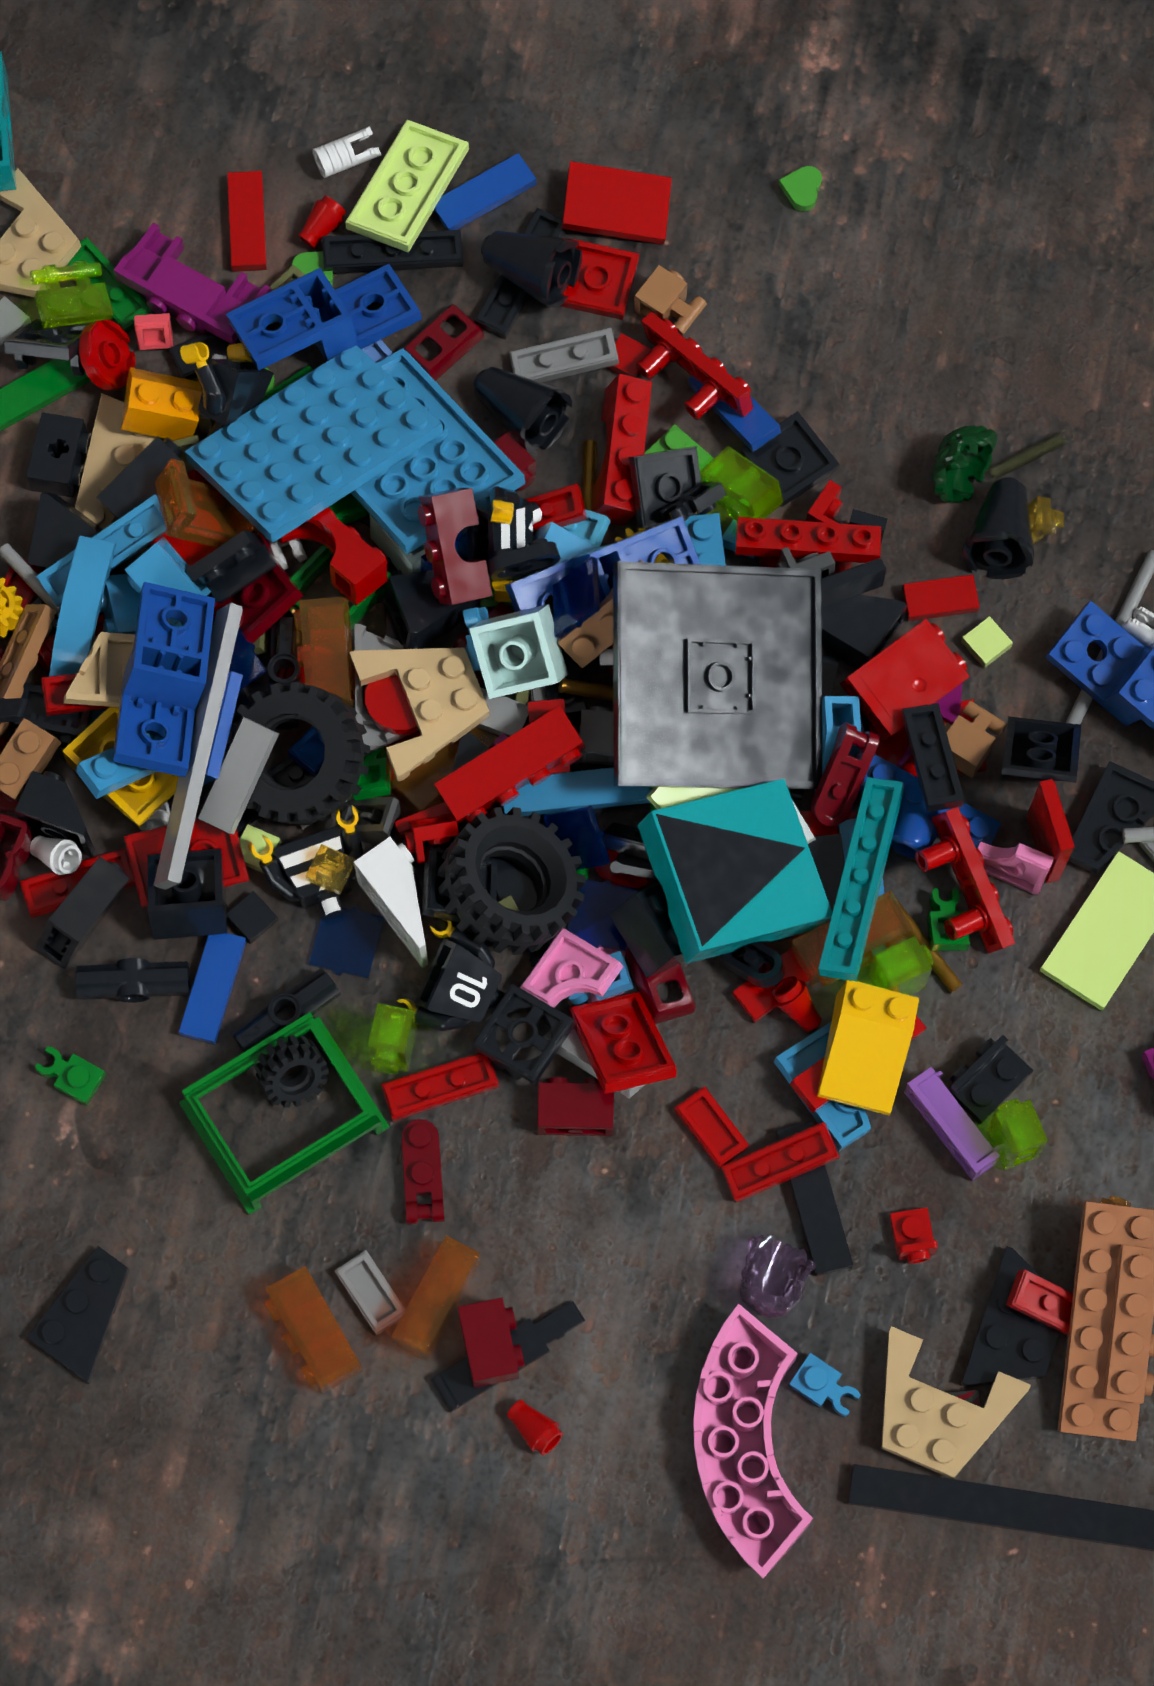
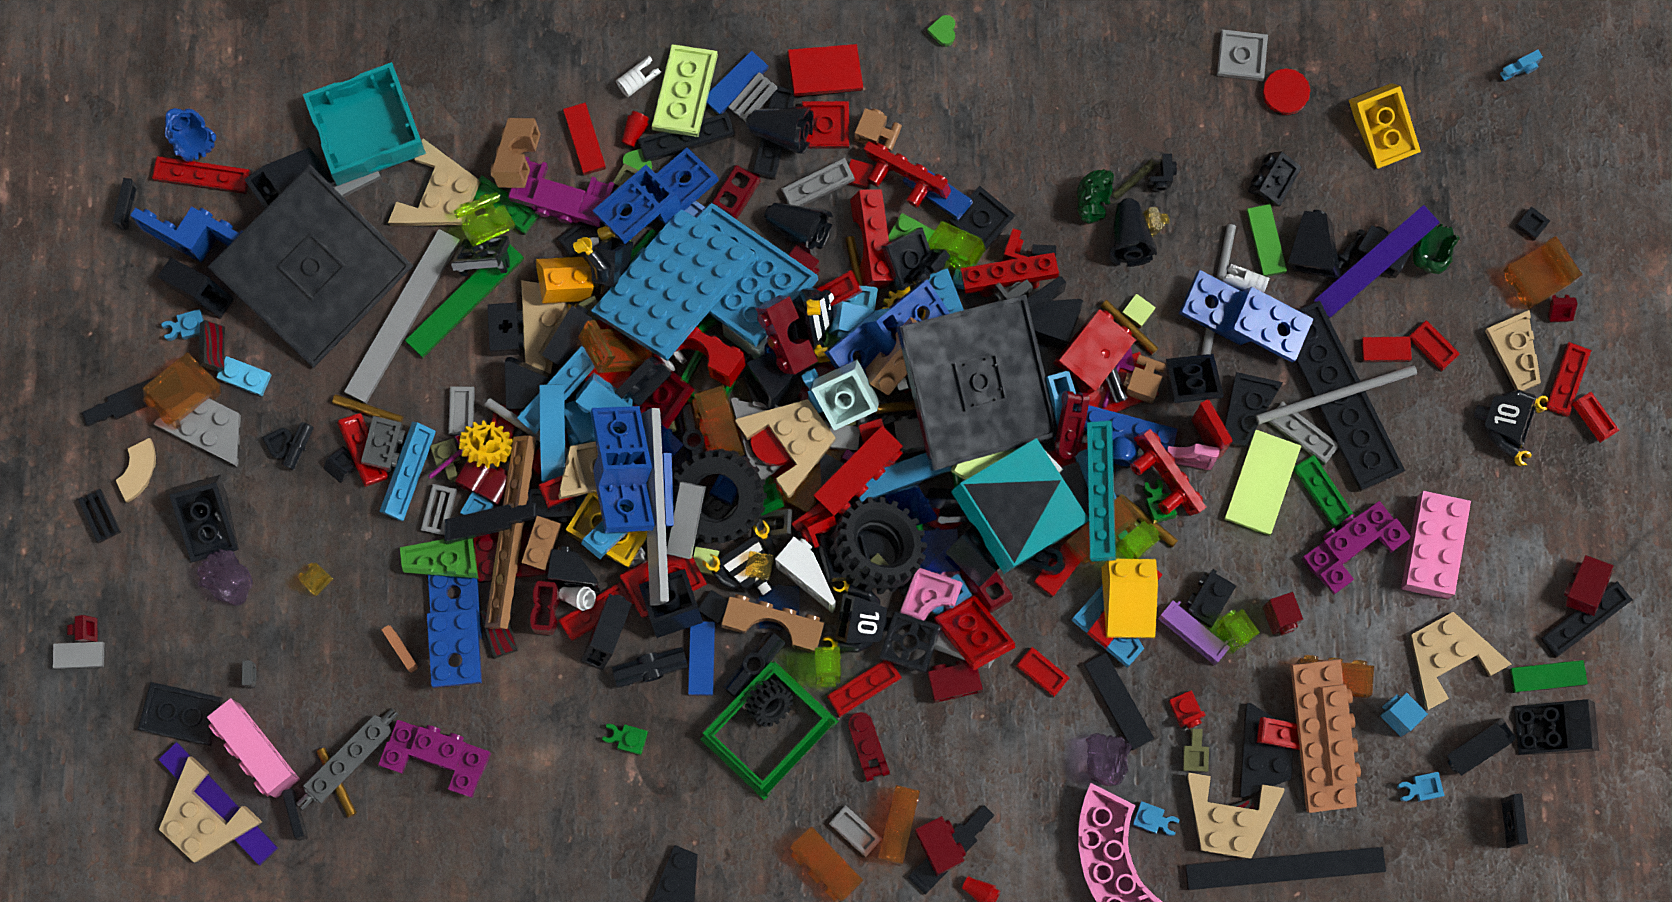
camera: 15 degrees left, 5 degrees up
red tile [79,320,136,391] -> none
coral tile [134,313,173,351] -> none
black plate [487,538,561,581] -> none
clear blue piece [553,556,600,639] -> none
red tile [721,1122,840,1202] -> none
red cone [772,976,822,1032] -> none
black plate [901,703,965,812] -> none
red tile [902,574,980,622] -> none
none -> medium nougat arch [491,118,541,188]
none -> medium nougat arch [721,594,824,654]
none -> light grey tile [729,72,778,122]
none -> pearl gold bar [1100,300,1159,355]
none -> black bracket [1147,154,1177,191]
none -> olive plate [1183,729,1209,772]
none -> dark red brick [1263,592,1303,636]

